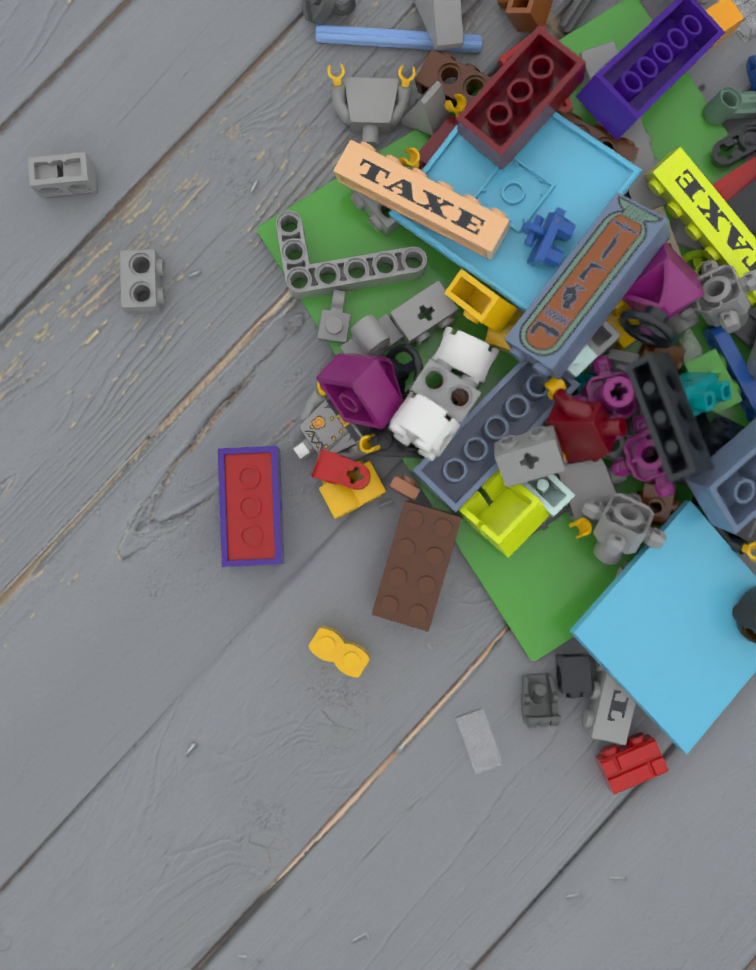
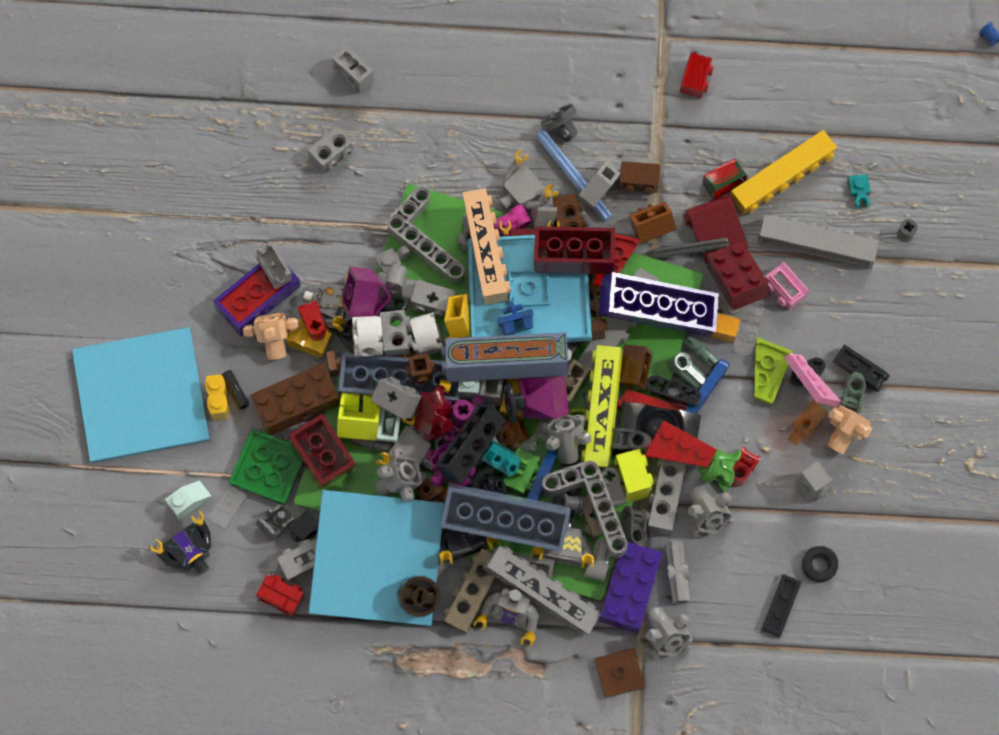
camera: 50 degrees right, 15 degrees down
none -> medium azure tile [72,327,210,463]
none -> torso [148,510,212,575]
none -> light aqua slope [165,480,212,521]
none -> black piece [221,370,250,410]
none -> green plate [228,429,303,506]
none -> light nougat piece [243,313,300,360]
none -> light grey hinge [255,241,292,290]
none -> dark red brick [288,414,356,490]
none -> reddish brown brick [405,354,435,384]
none -> dark pink piece [493,205,532,237]
none -> reddish brown brick [619,344,653,390]
none -> sand green pin [683,333,720,369]

